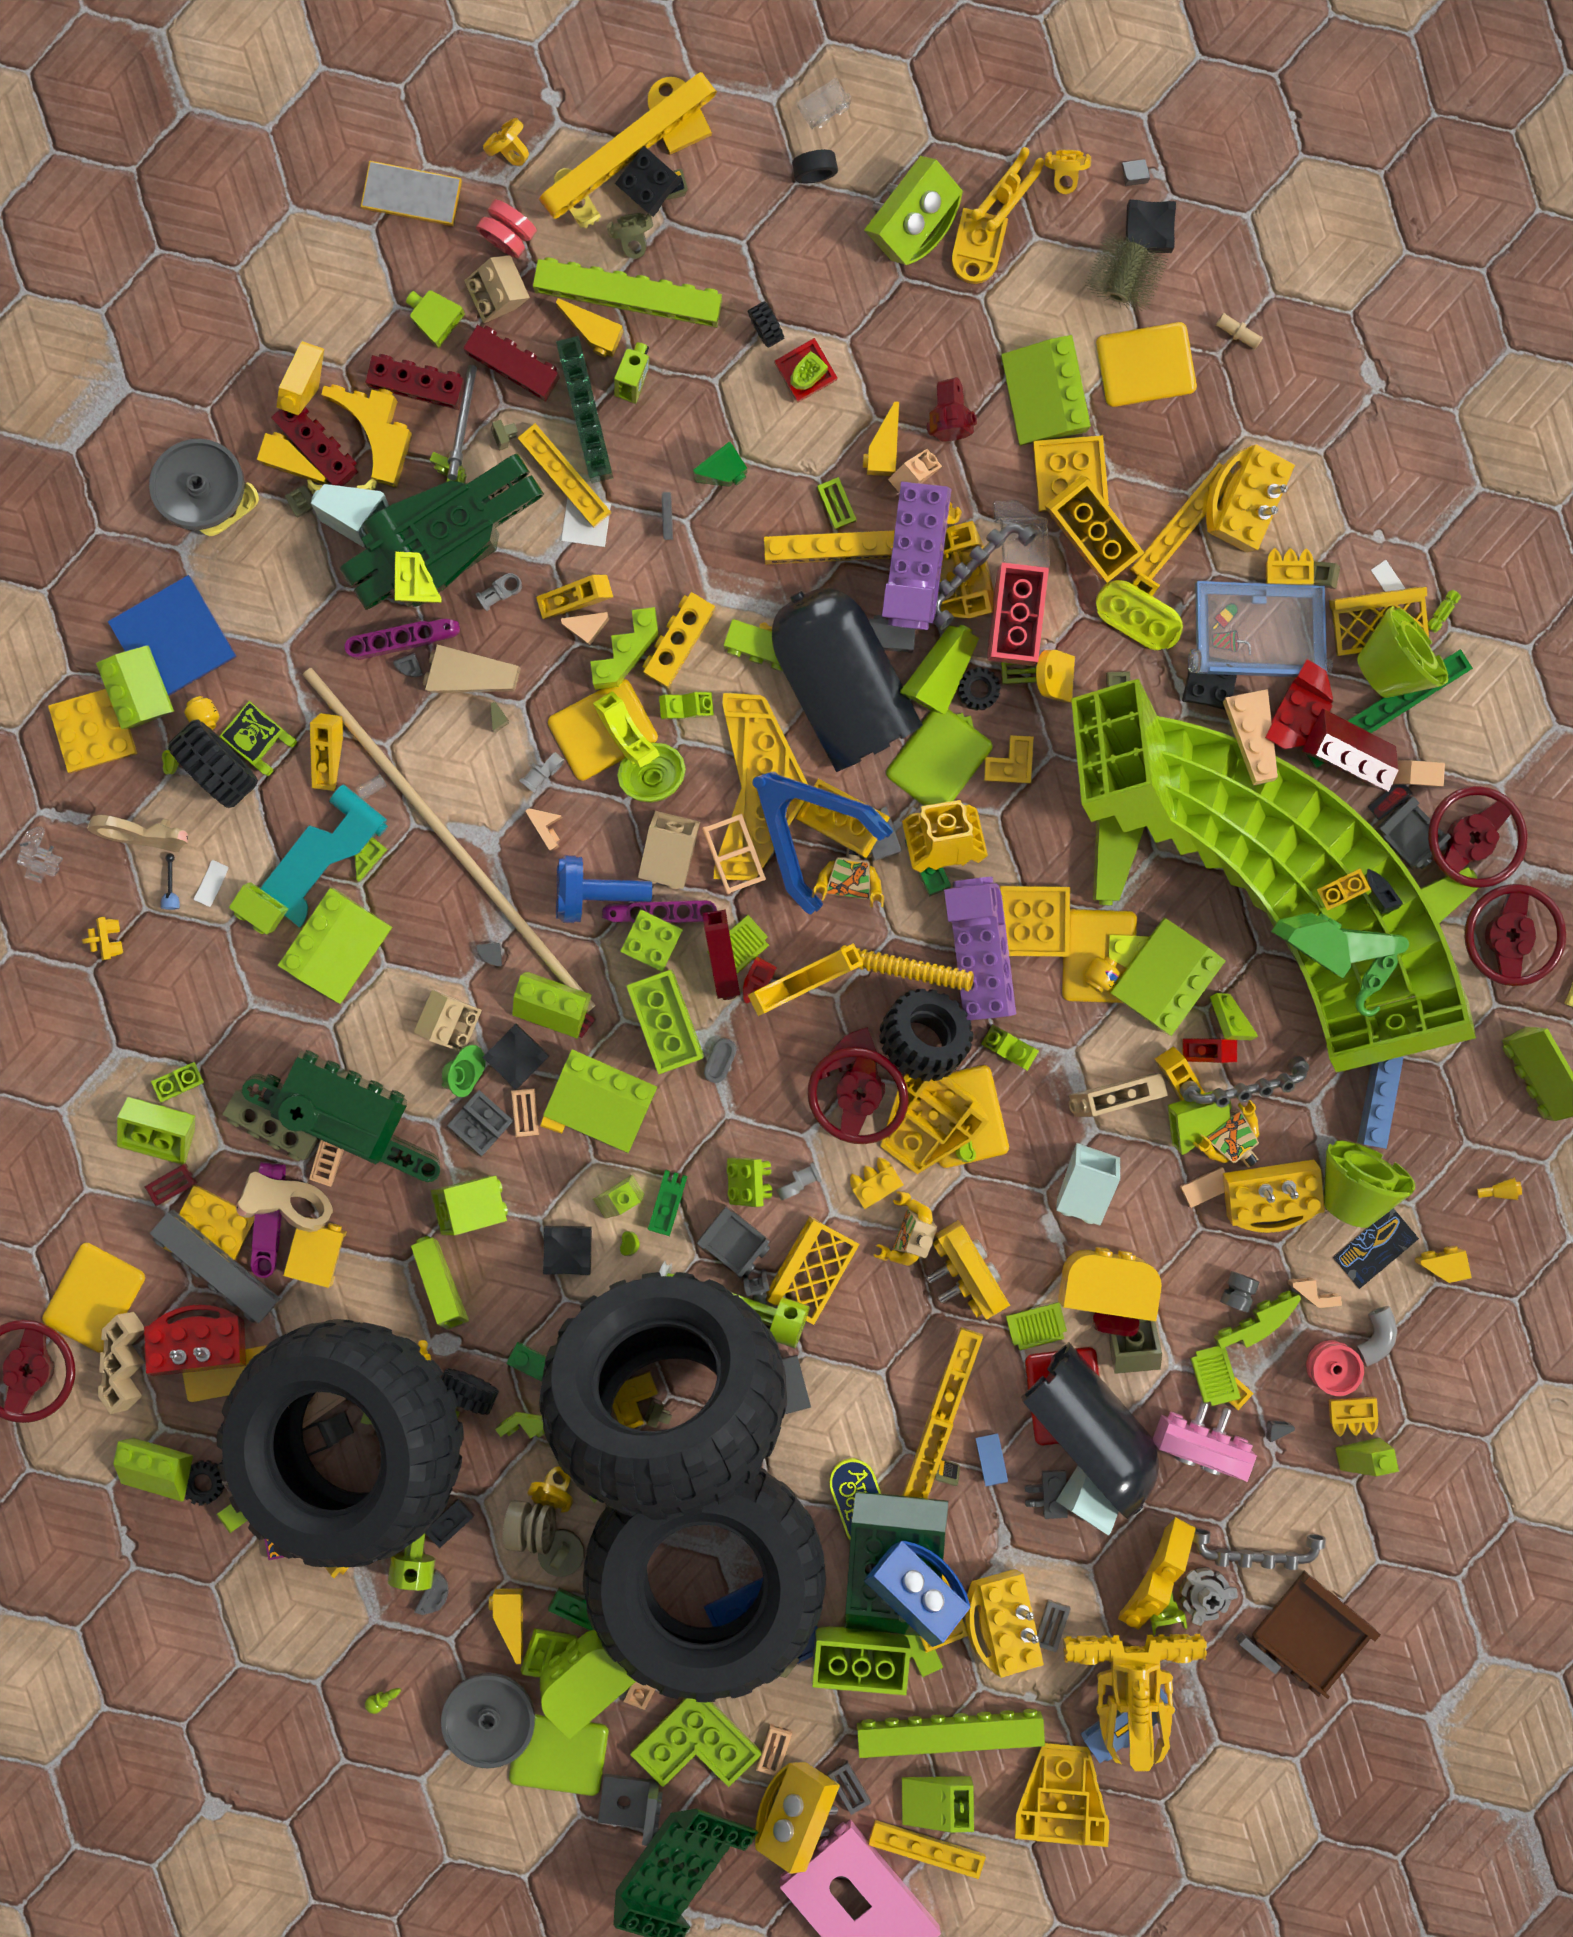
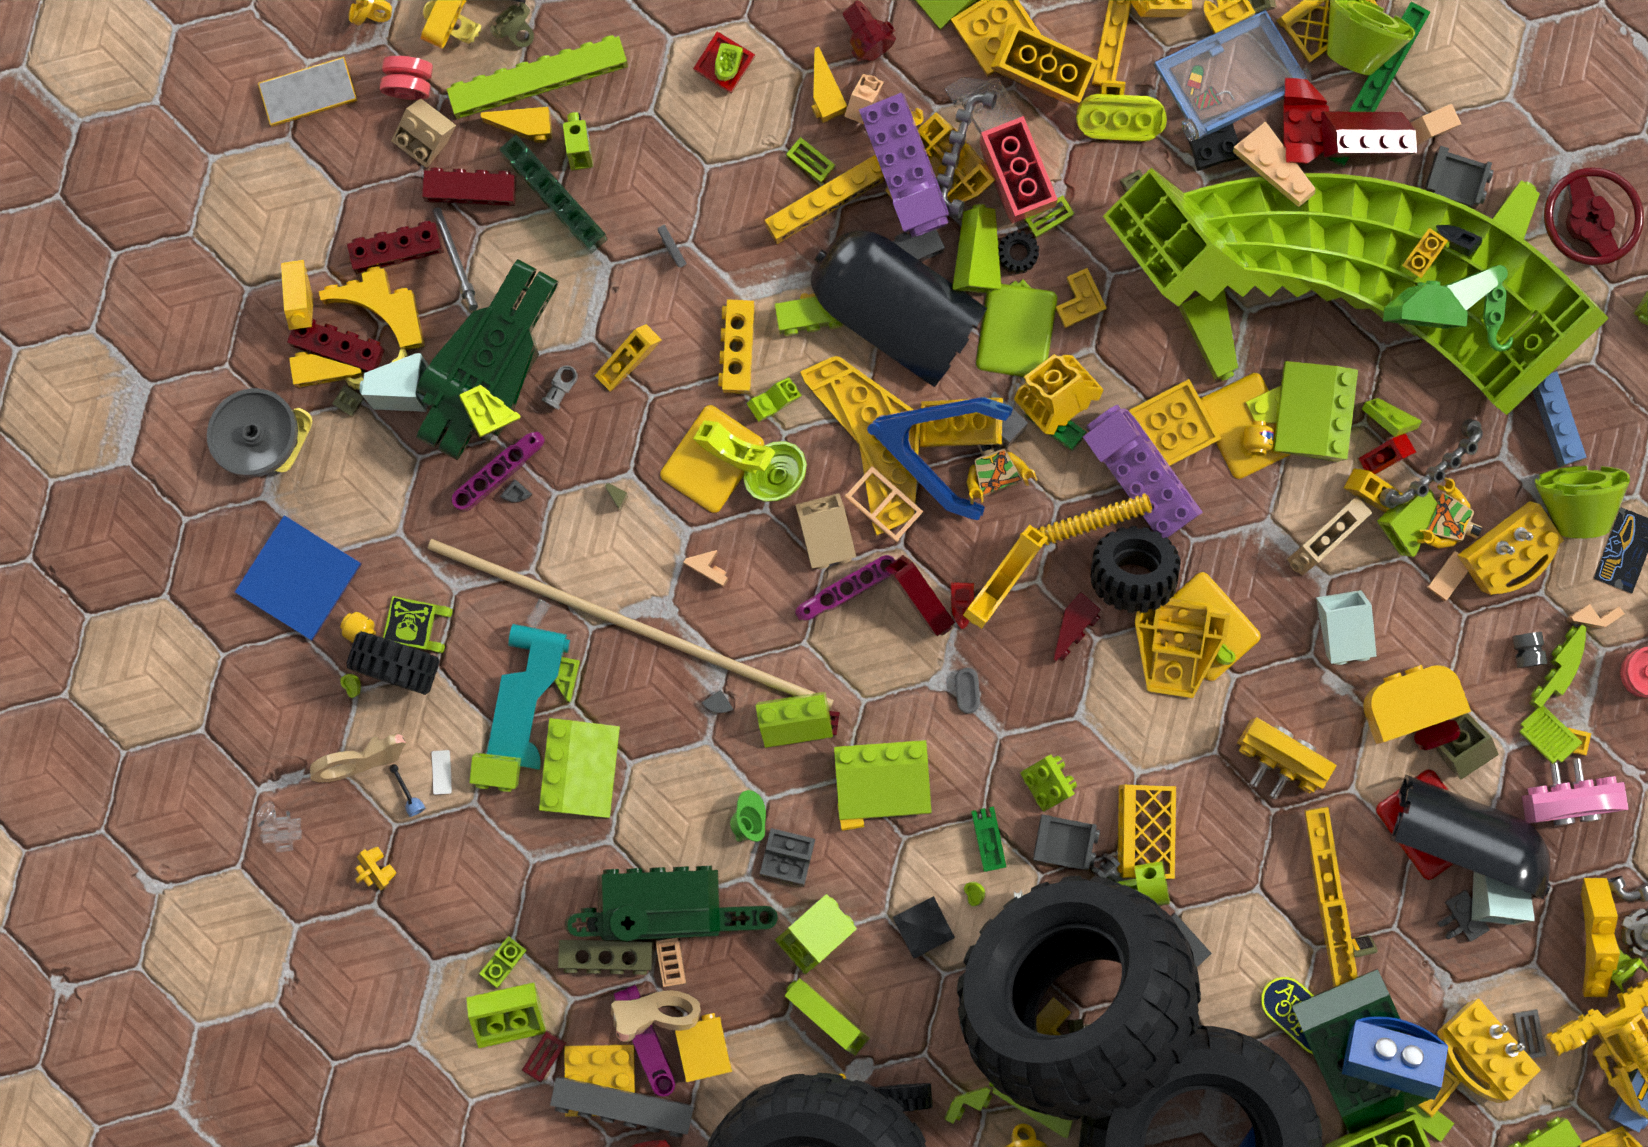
camera: 25 degrees left, 5 degrees down
yellow plate [48,689,137,773] -> none
lime slope [96,645,174,729] -> none
yellow slope [310,713,343,791] -> none
lime torso [406,290,465,349] -> none
tan slope [414,990,482,1051] -> none
tan slope [423,645,521,693] -> none
lime bracket [430,452,467,483] -> none
black brick [482,1024,549,1090] -> none
olive tile [491,420,518,451] -> none
green hinge [506,1342,546,1382] -> none
light nougat tile [511,1088,539,1137] -> none
yellow plate [518,423,611,528] -> none
light grey connector [519,752,565,793] -> none
blue piece [556,855,652,923] -> none
white sticker [561,497,611,547] -> none
light nougat slope [561,612,609,646] -> none
lime brick [590,607,659,690] -> none
lime slope [593,1174,644,1219] -> none
lime plate [620,909,683,972] -> none
lime brick [626,969,704,1074] -> none
green slope [693,441,747,487] -> none
lime window [707,915,769,974] -> none
black tyre [748,301,785,348] -> none
light grey connector [777,1162,822,1201] -> none
dark red piece [808,1047,908,1144] -> none
yellow plate [850,1157,904,1209] -> none
torso [873,1191,937,1266] -> none
medium blue slope [975,1433,1008,1487] -> none
lime slope [981,1024,1039,1071] -> none
lime window [1006,1302,1067,1351] -> none
yellow tile [1036,650,1075,703] -> none
dark grey slope [1266,1420,1295,1442] -> none
sticker [1368,784,1412,820] -> none
dark red piece [1428,786,1528,888] -> none

